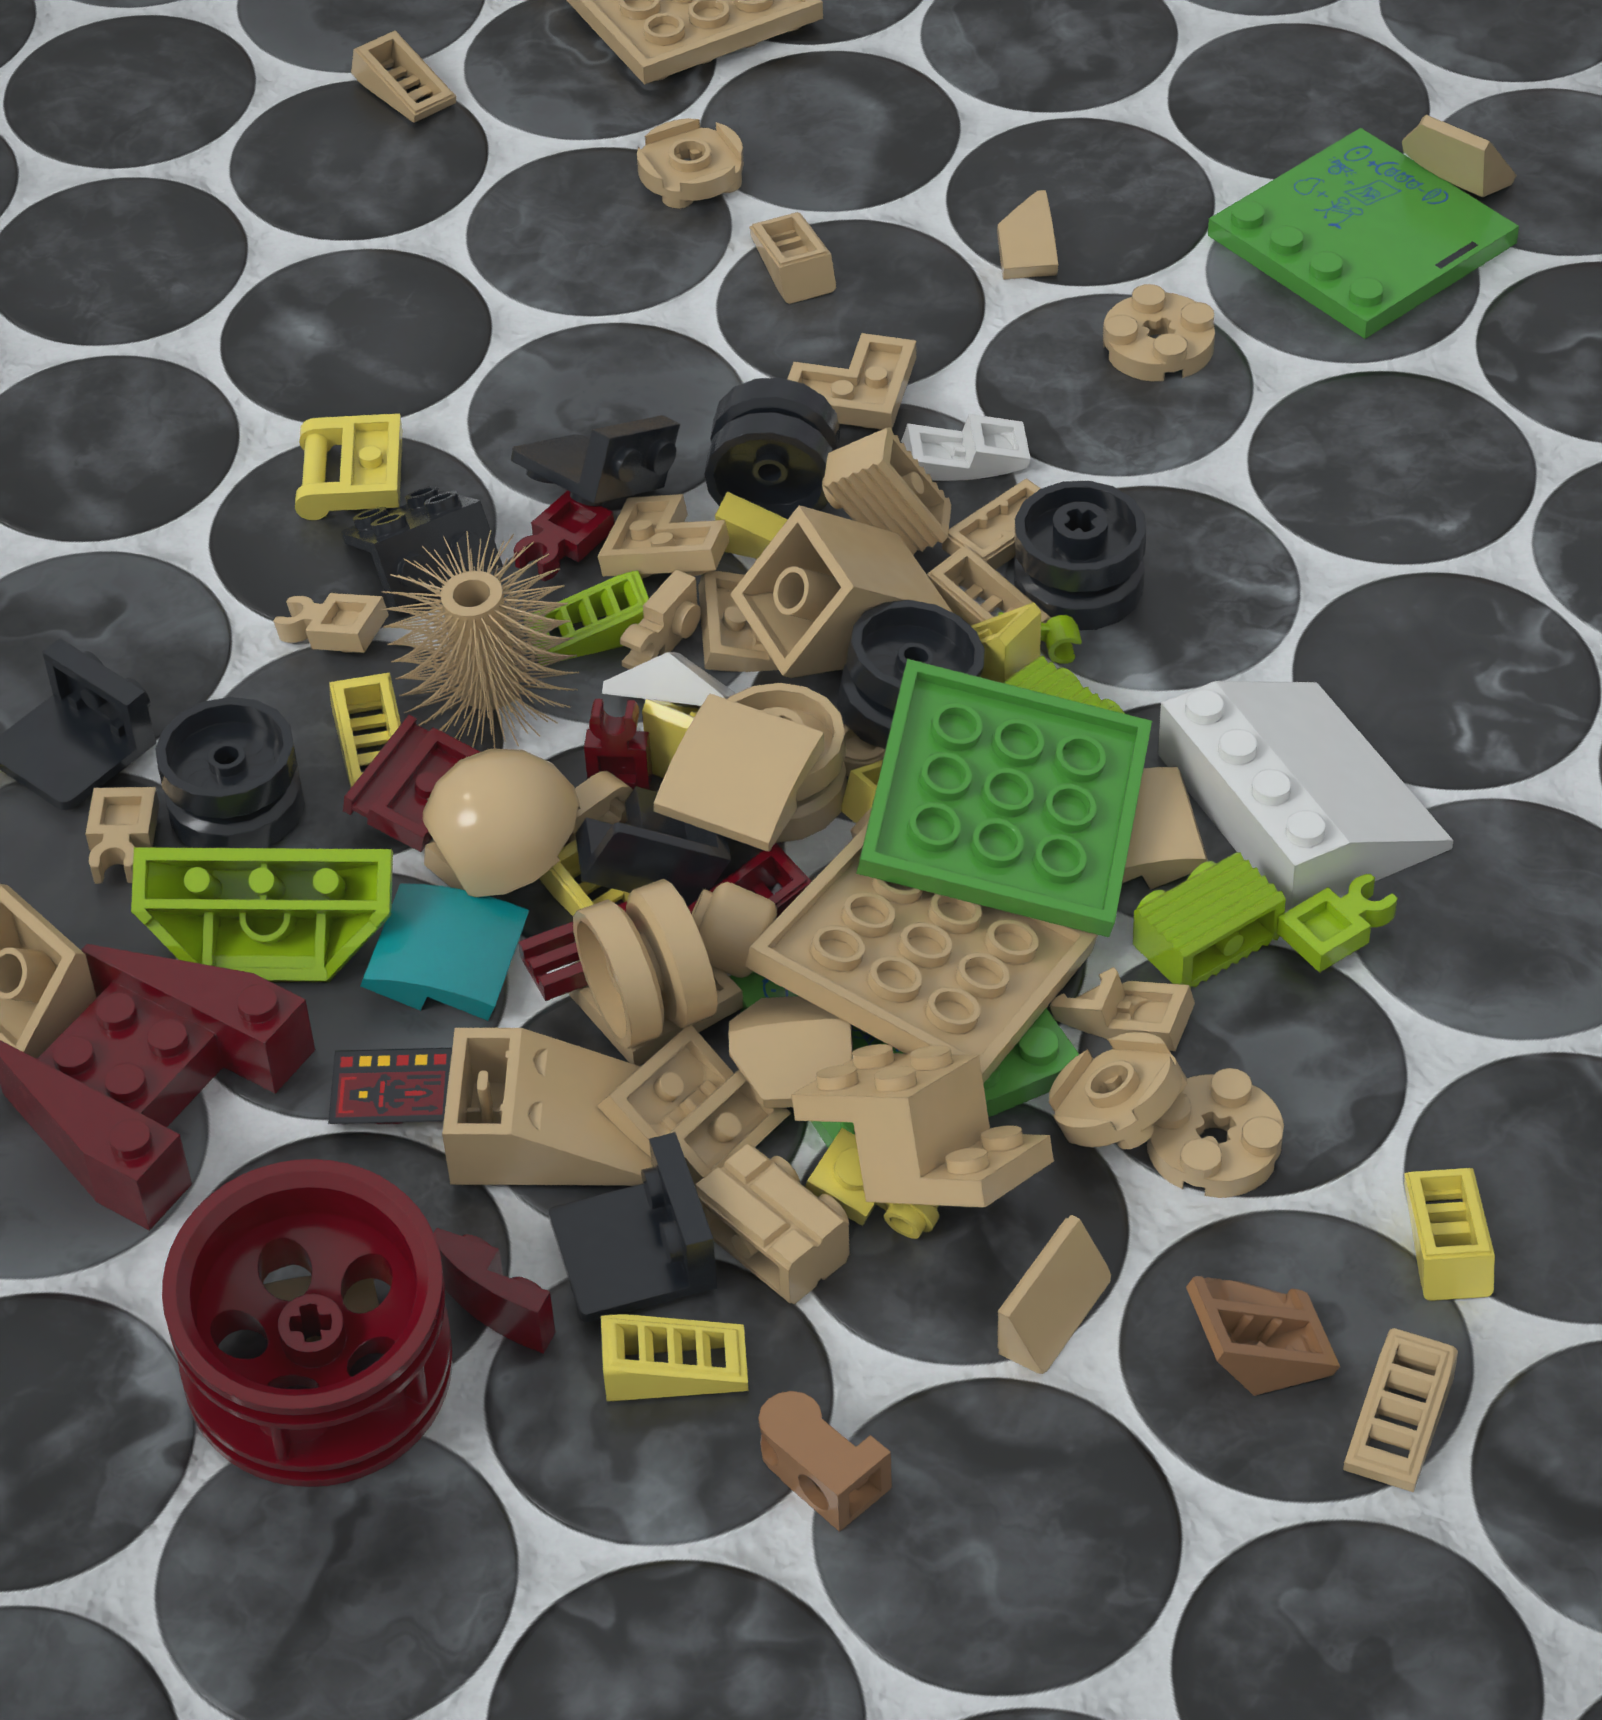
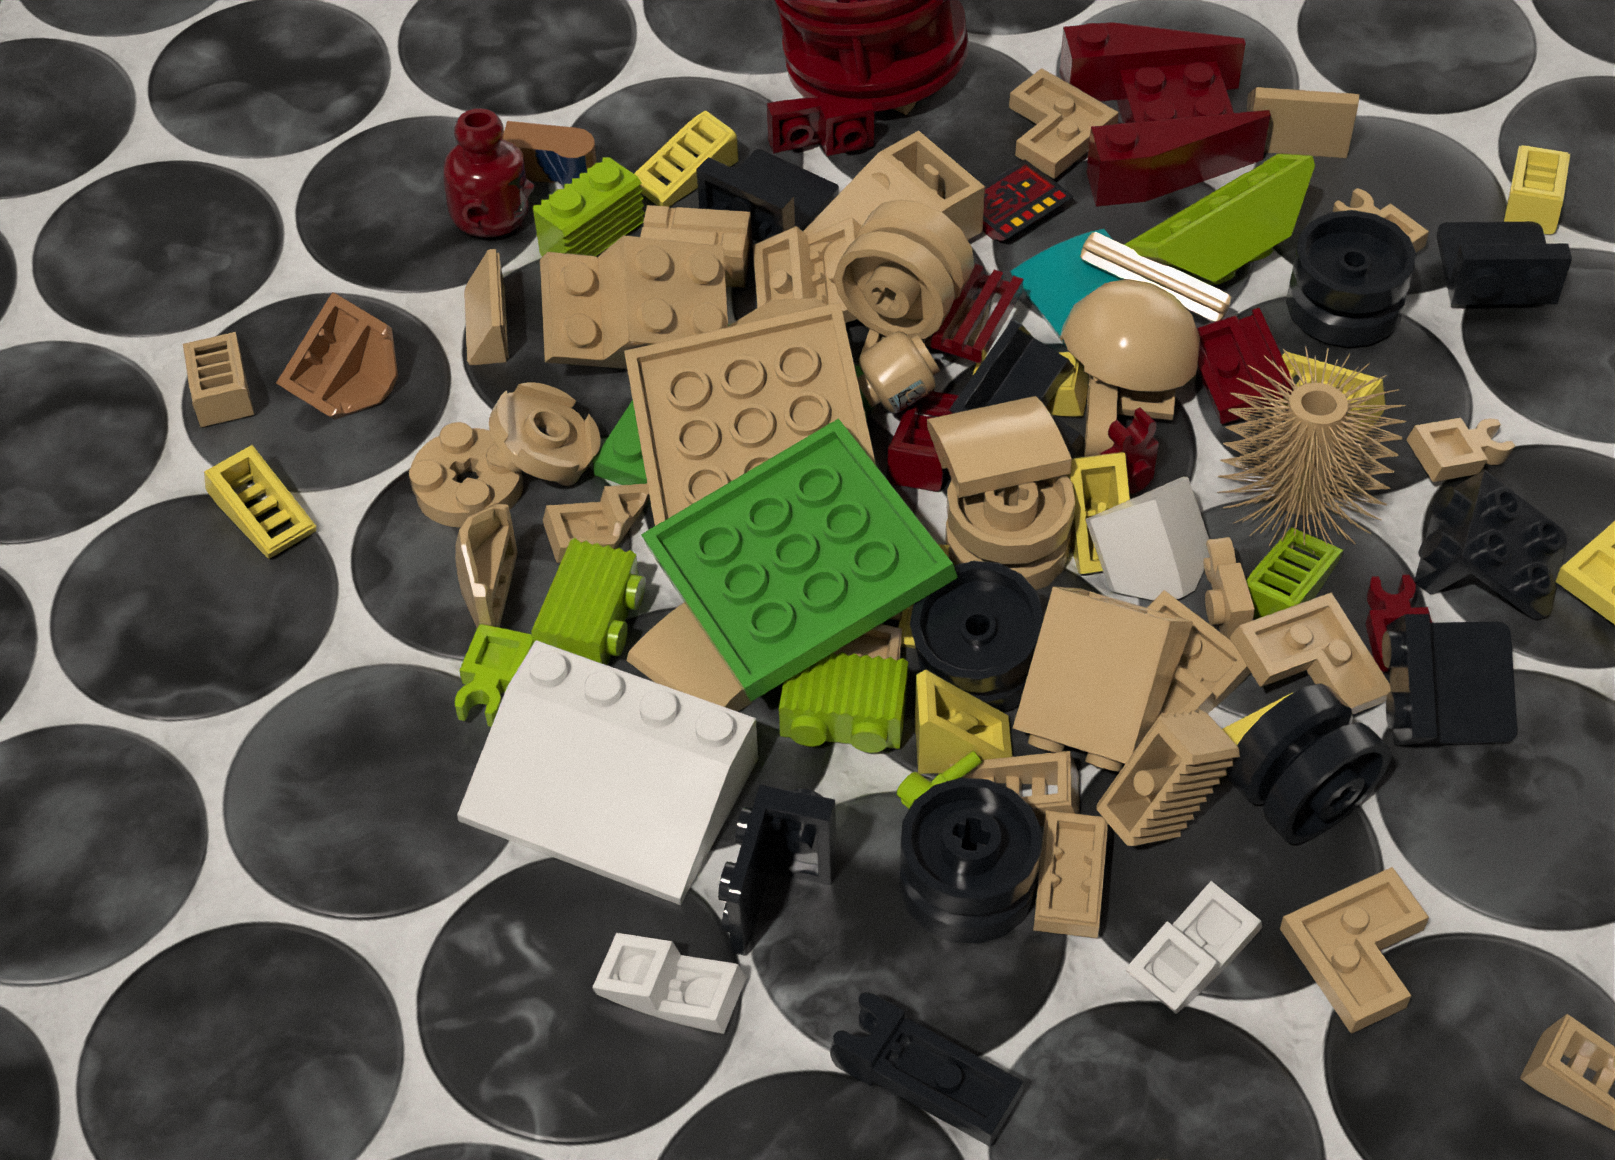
camera: 140 degrees right, 5 degrees up
none -> dark red piece [443,108,534,238]
none -> tan slope [455,504,518,628]
none -> lime brick [533,157,645,256]
none -> white slope [592,933,746,1034]
none -> black bracket [718,784,837,956]
none -> black plate [830,992,1024,1147]
none -> tan plate [1009,68,1119,179]
none -> axle [1080,232,1232,322]

